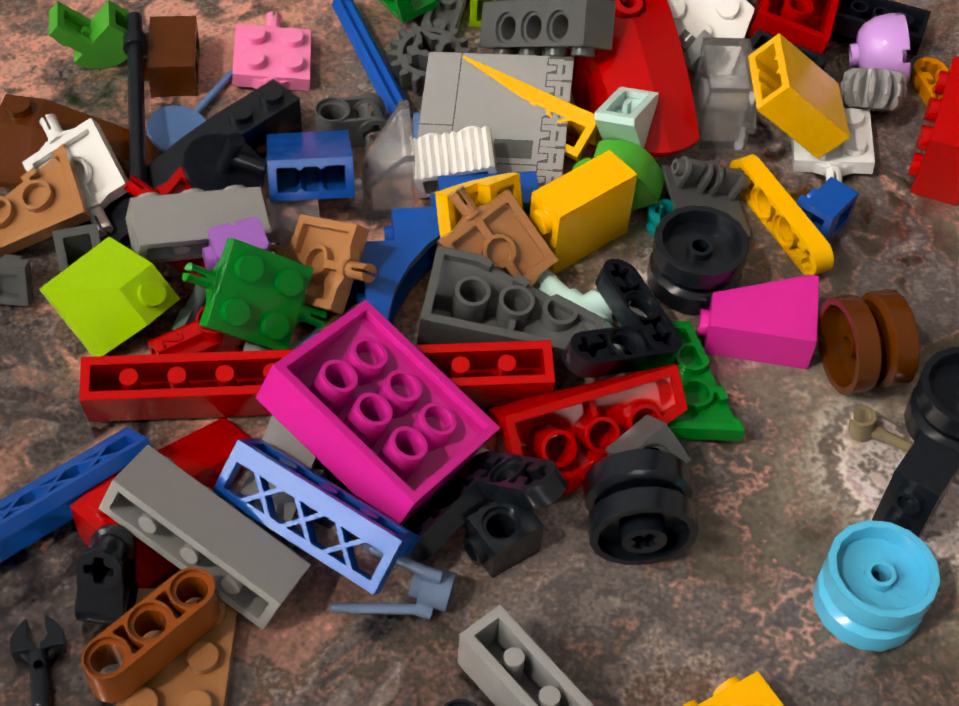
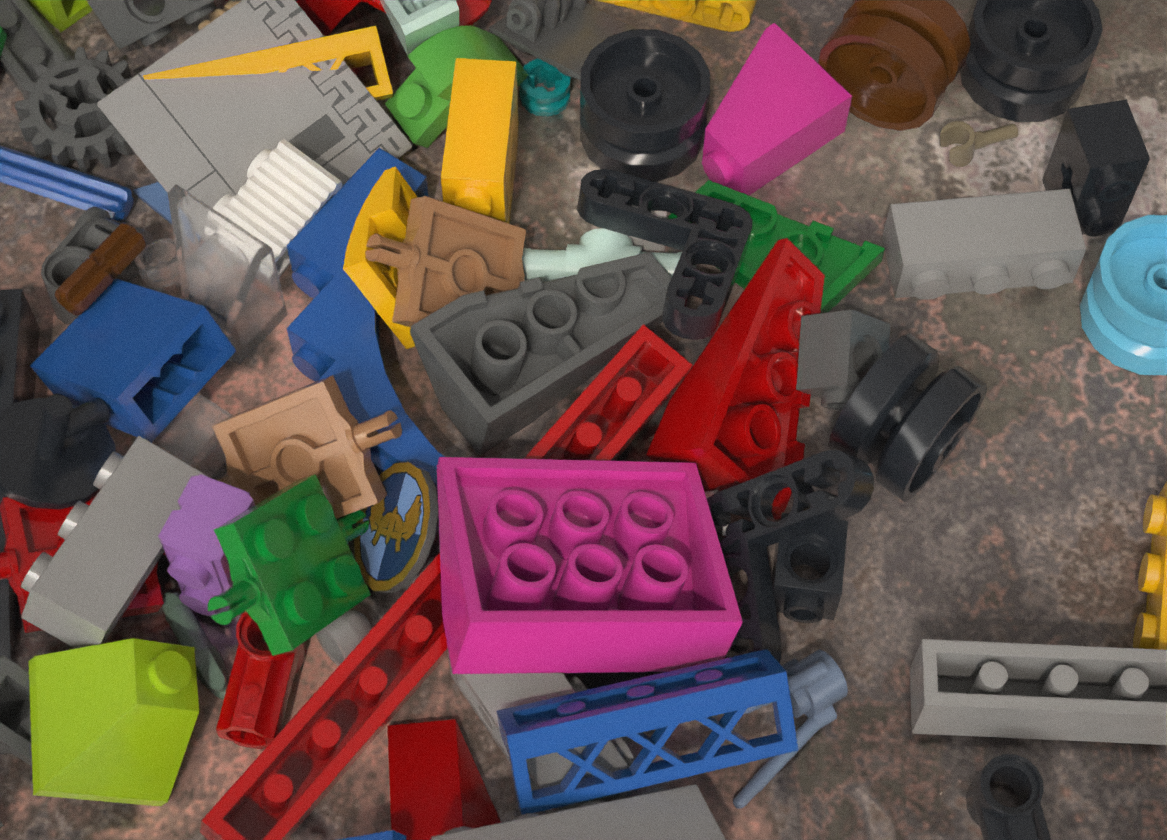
camera: 45 degrees left, 10 degrees up
none -> reddish brown piece [55,223,146,316]
none -> light grey brick [882,189,1086,300]

